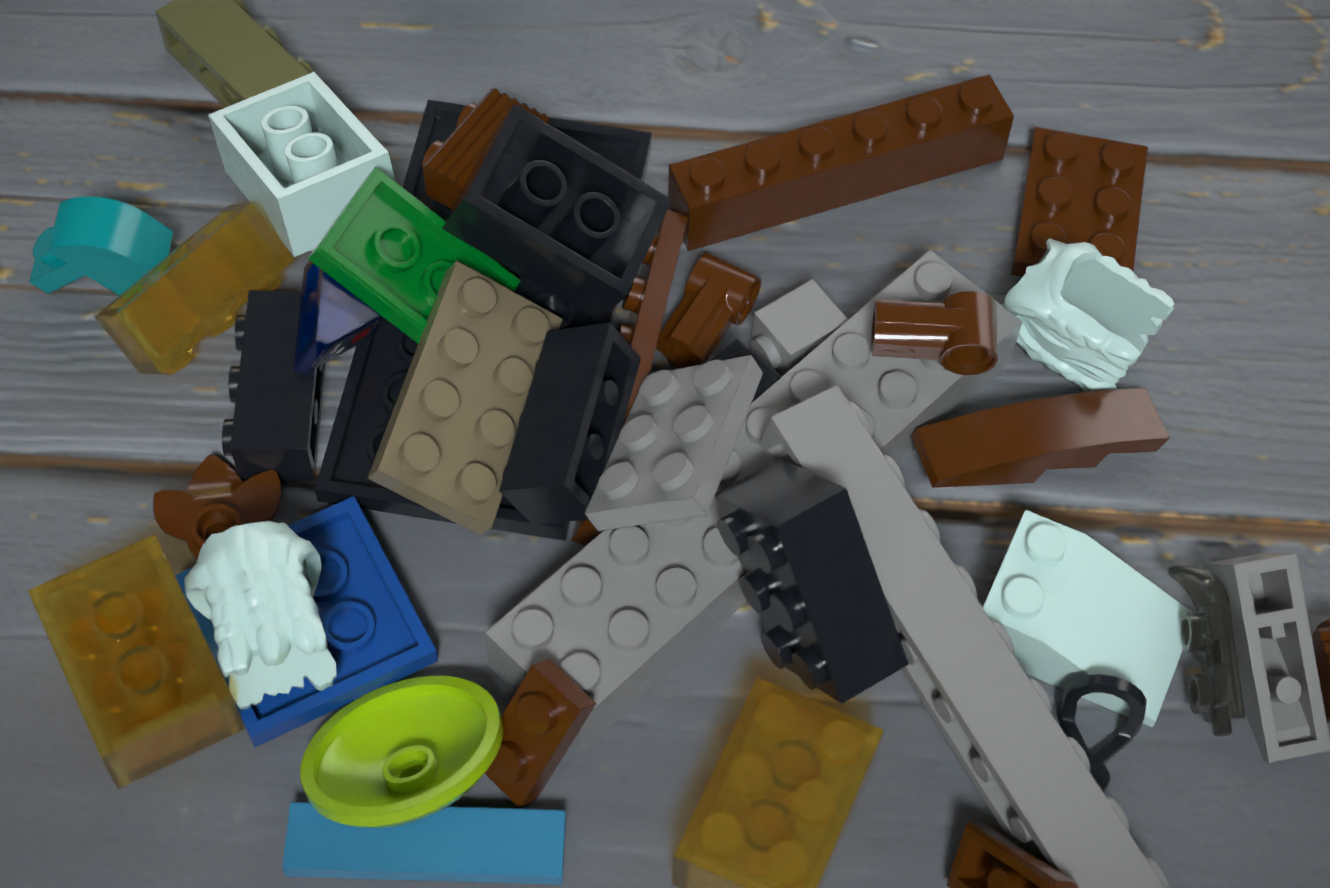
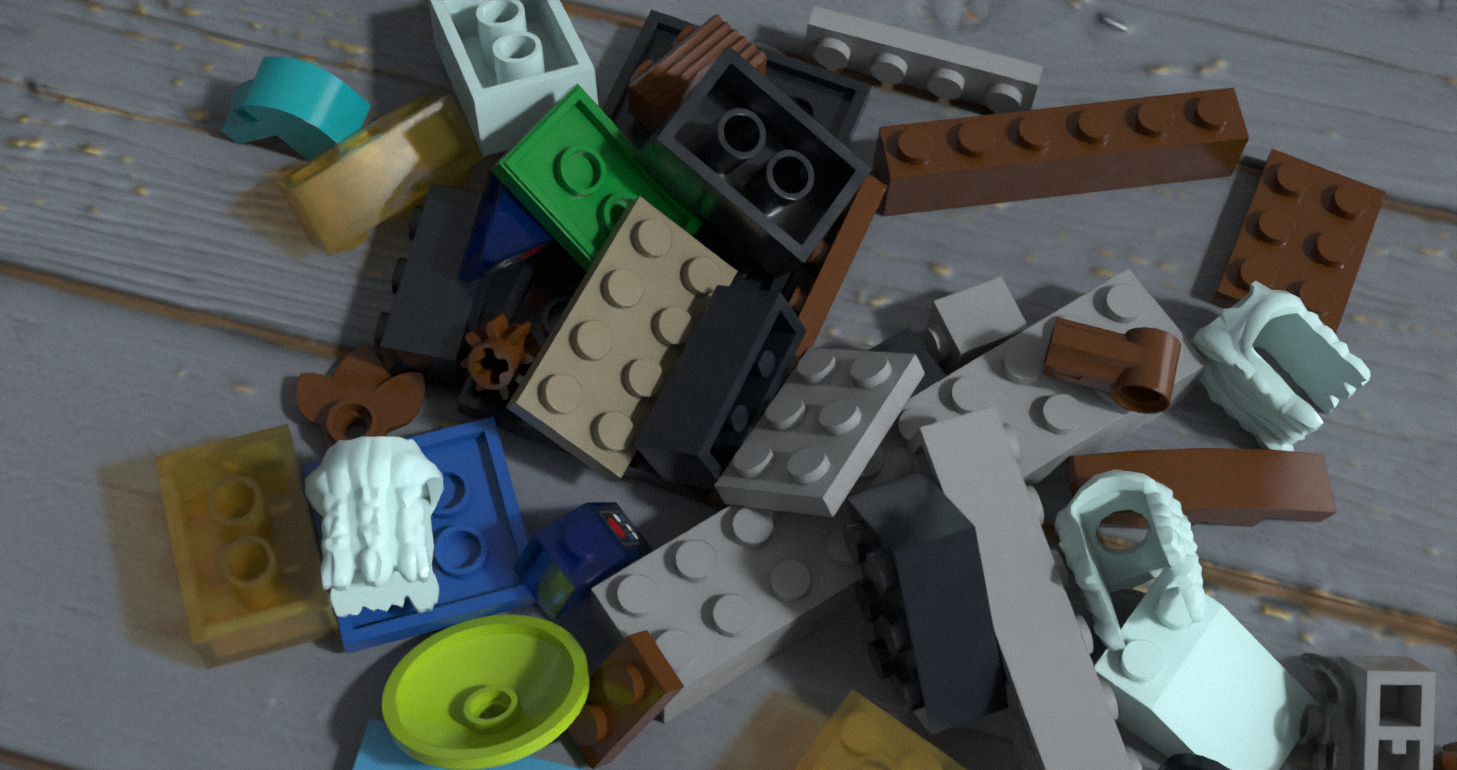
camera: 10 degrees right, 5 degrees up
reddish brown piece [656,253,762,369] -> none
none -> reddish brown gear [460,313,542,400]
none -> clear blue slope [512,502,654,621]
none -> light grey plate [804,6,1044,114]
none -> light aqua piece [1054,470,1206,650]

